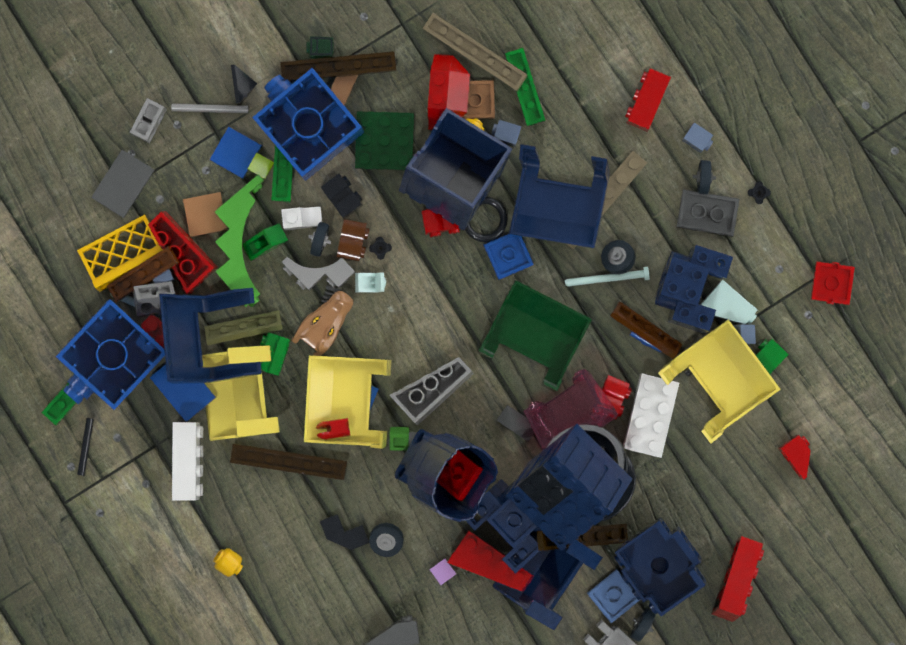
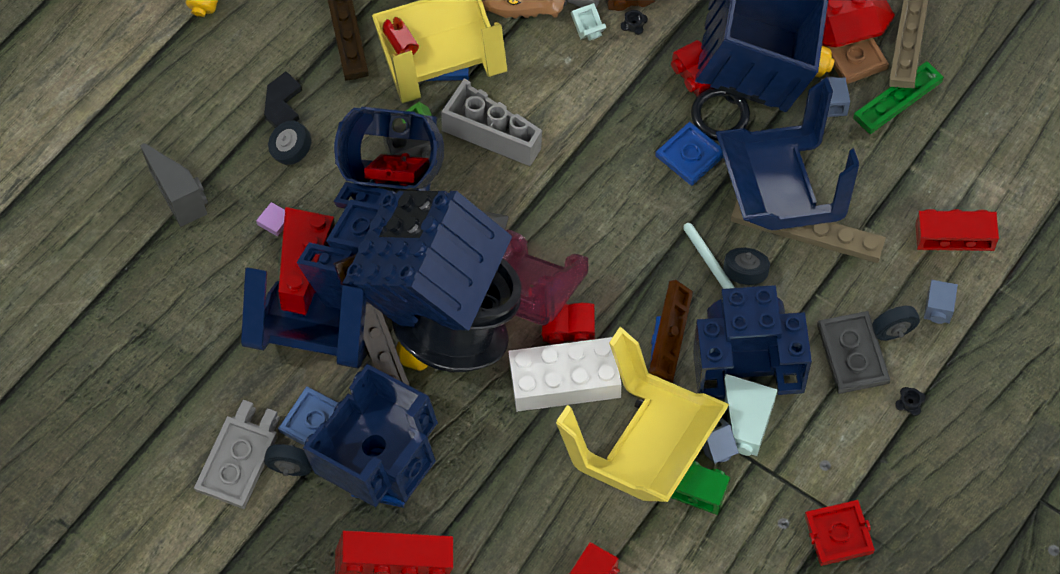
camera: 75 degrees right, 25 degrees down
dark green piece [478,280,592,392] -> none

